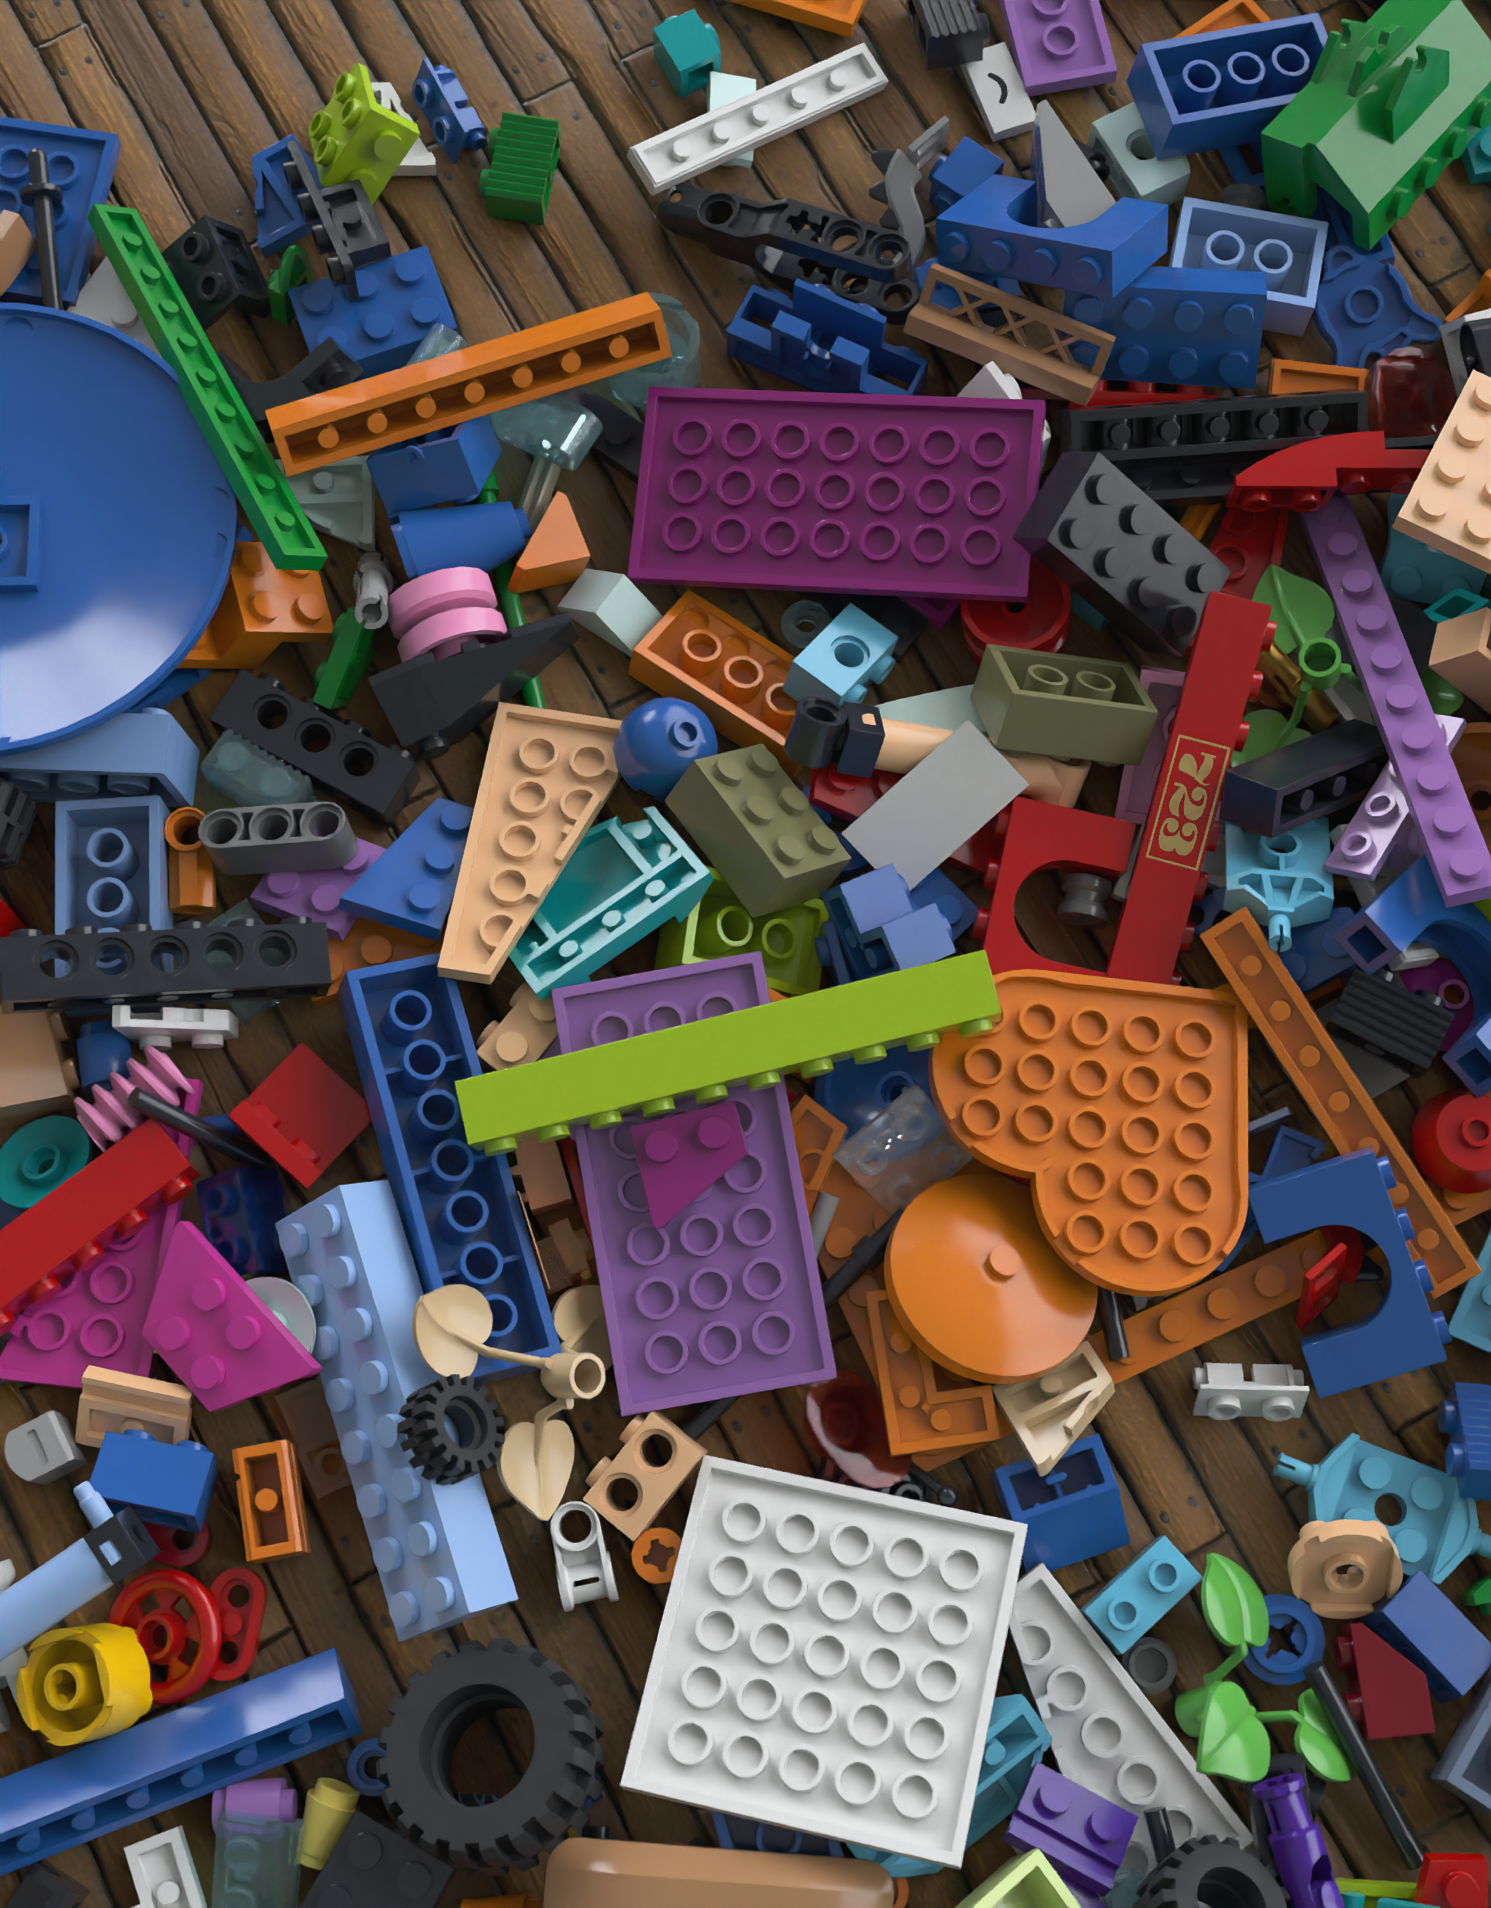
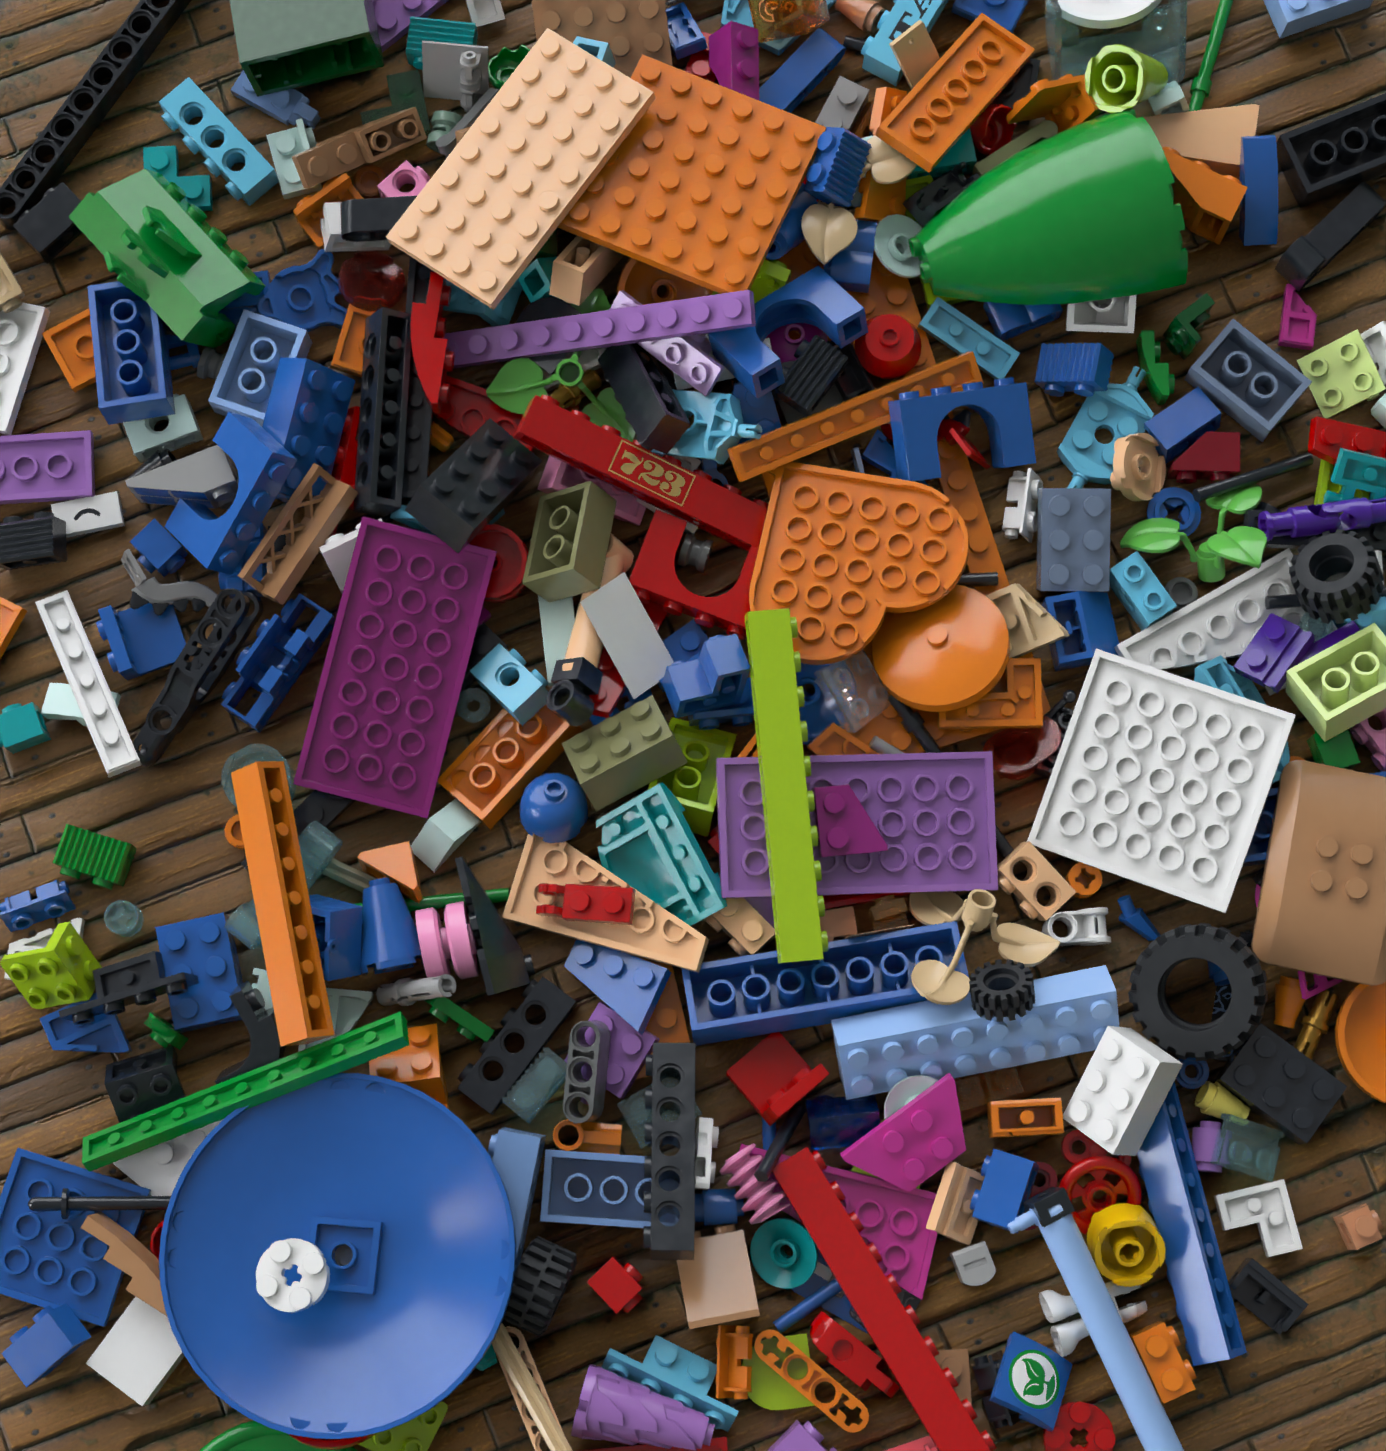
camera: 80 degrees left, 5 degrees up
none -> blue bracket [96,603,187,681]
none -> clear light blue wheel [104,900,143,937]
none -> red hinge [536,884,636,925]
none -> black hinge [827,341,875,401]
none -> sand blue brick [1036,488,1111,591]
none -> white brick [1063,1026,1183,1156]
none -> blue bar [1117,895,1160,941]

